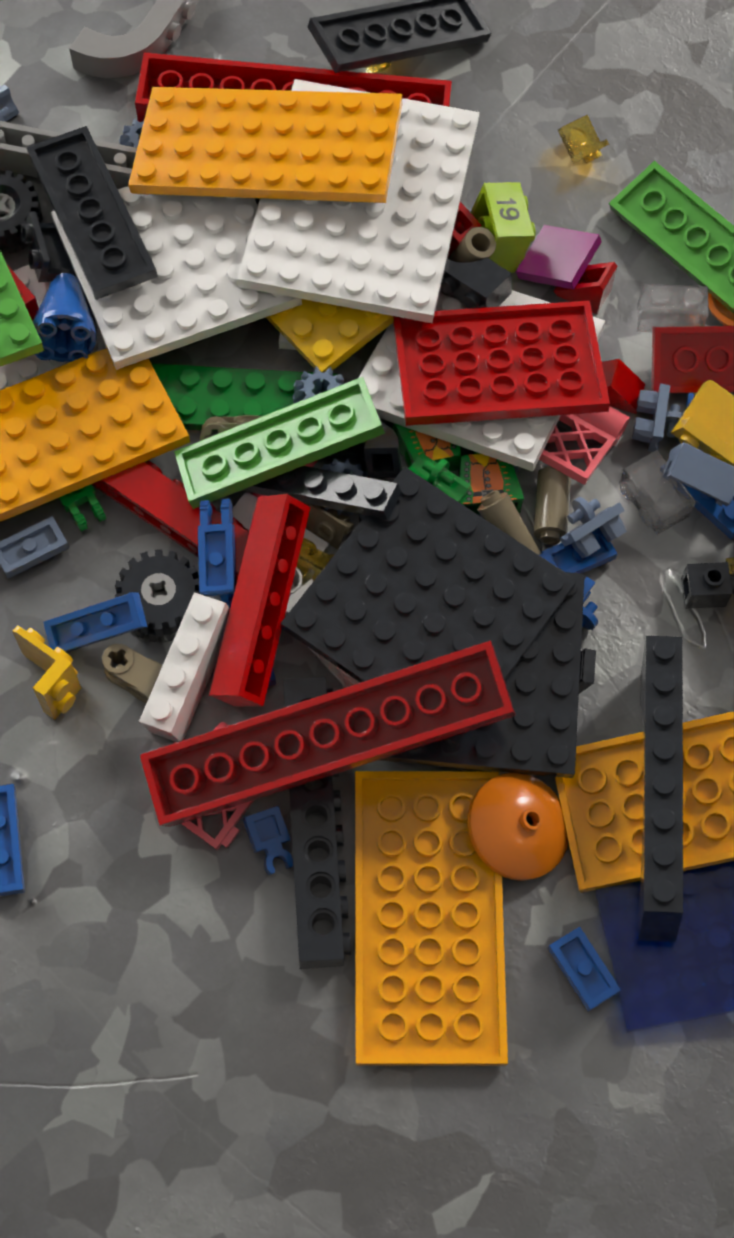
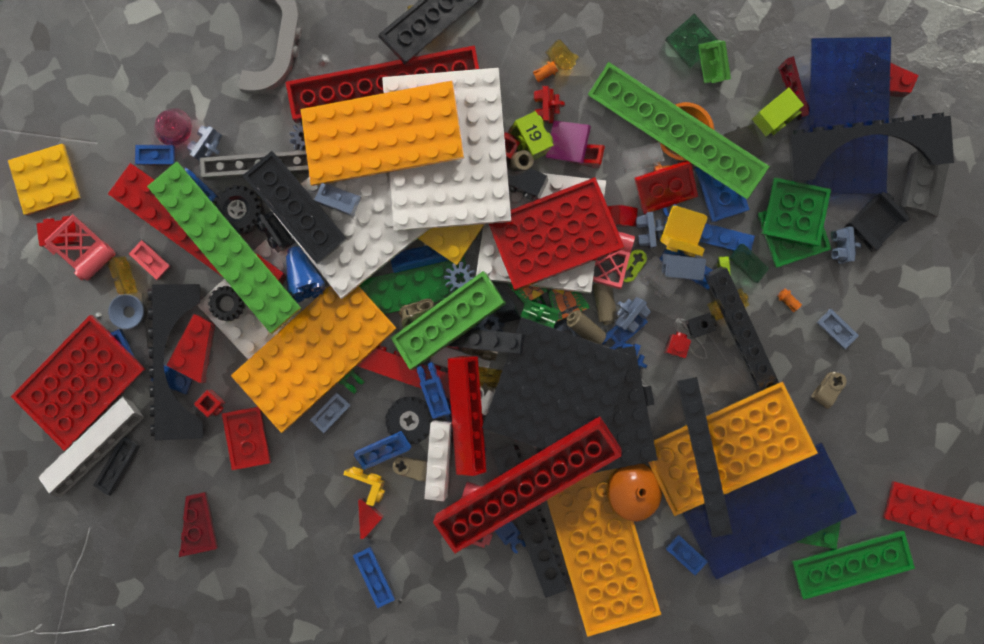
camera: 10 degrees left, 20 degrees up
none -> sand blue hinge [314,183,361,217]
none -> red slope [358,498,384,539]
none -> blue plate [391,245,448,273]
none -> orange pin [533,61,558,83]
none -> red hips [534,86,565,124]
none -> lime beam [619,249,647,283]
none -> red brick [664,332,691,359]

